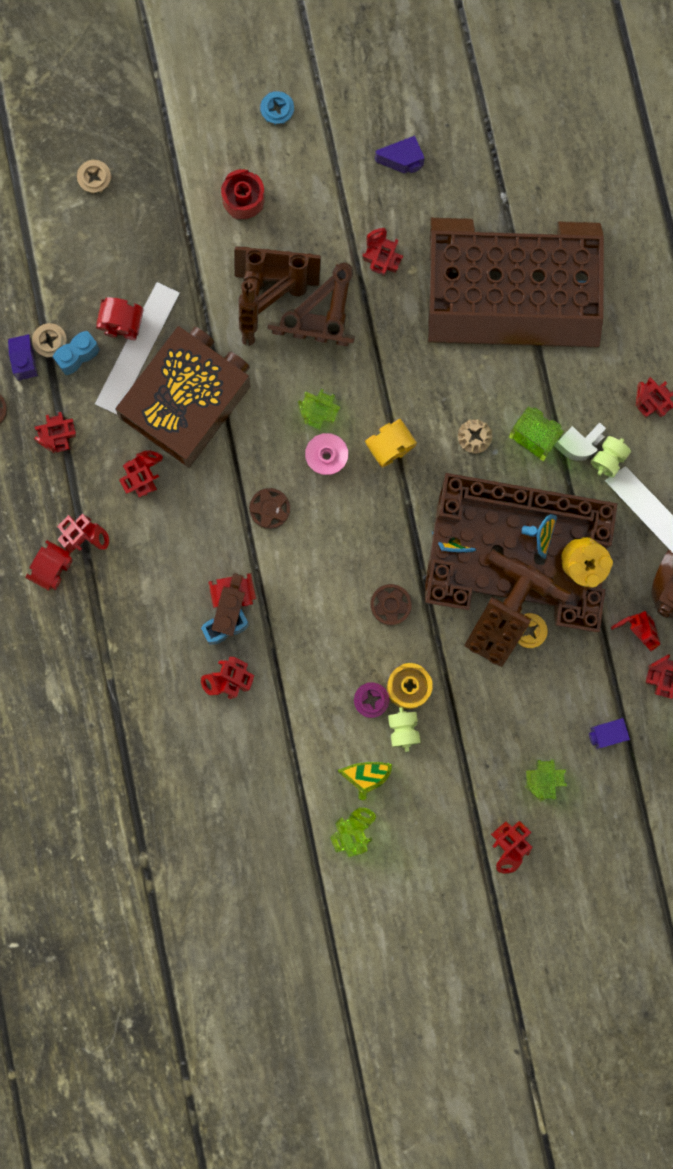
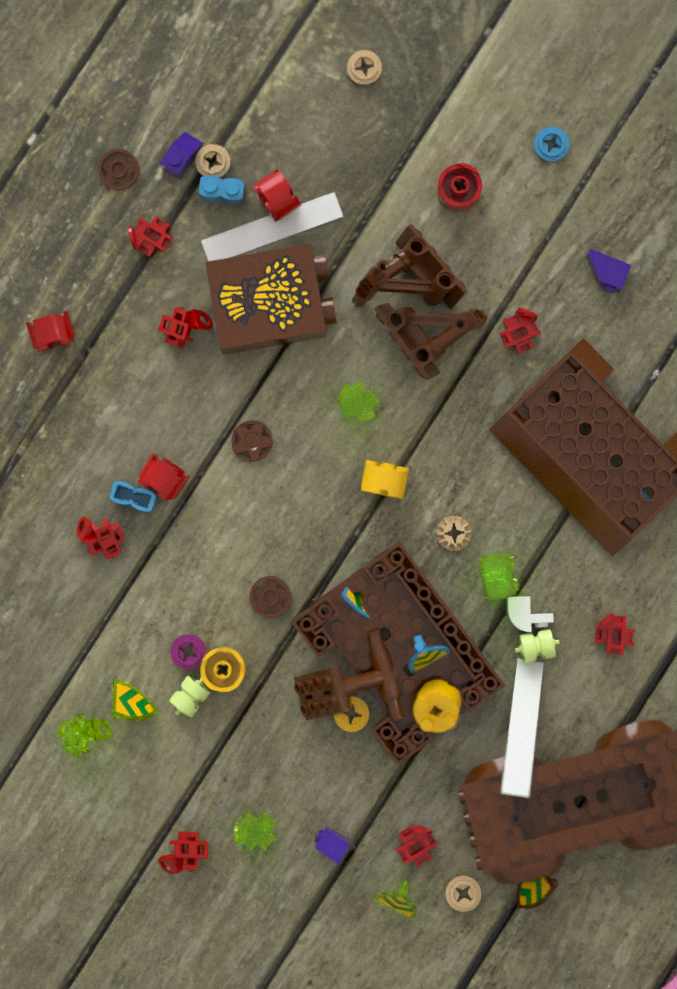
camera: 55 degrees right, 5 degrees up
red piece [57,514,109,553] -> none
reddish brown plate [211,573,245,636] -> none
bright pink dish [305,433,348,475] -> none
red piece [610,611,661,651] -> none

